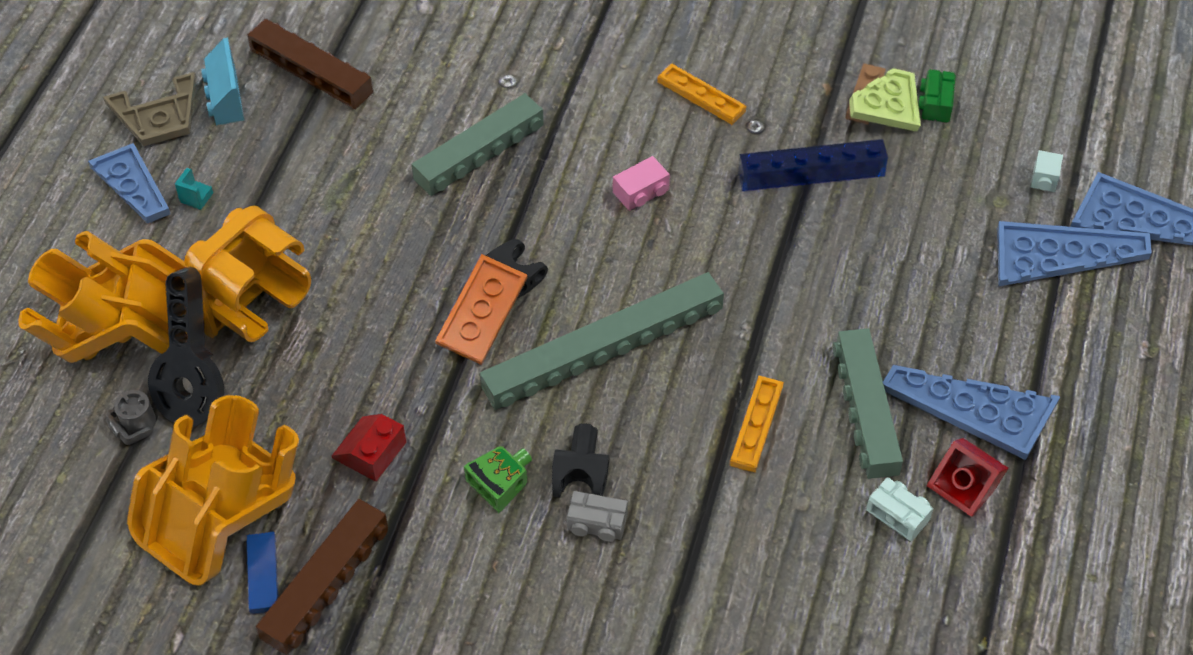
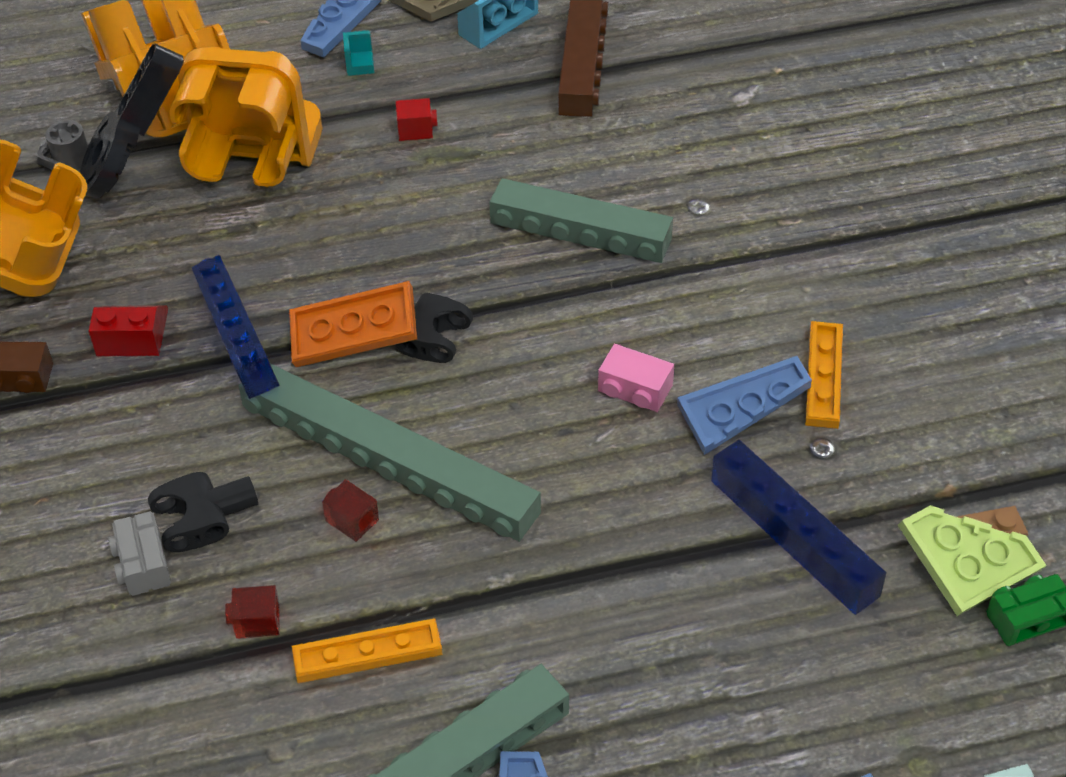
camera: 60 degrees right, 5 degrees down
bright green torso [464,447,532,513] -> none
none -> clear blue brick [191,255,280,399]
none -> clear red brick [225,585,280,639]
none -> clear red brick [322,479,379,542]
none -> red brick [396,98,438,141]
none -> medium blue wing [677,356,812,455]

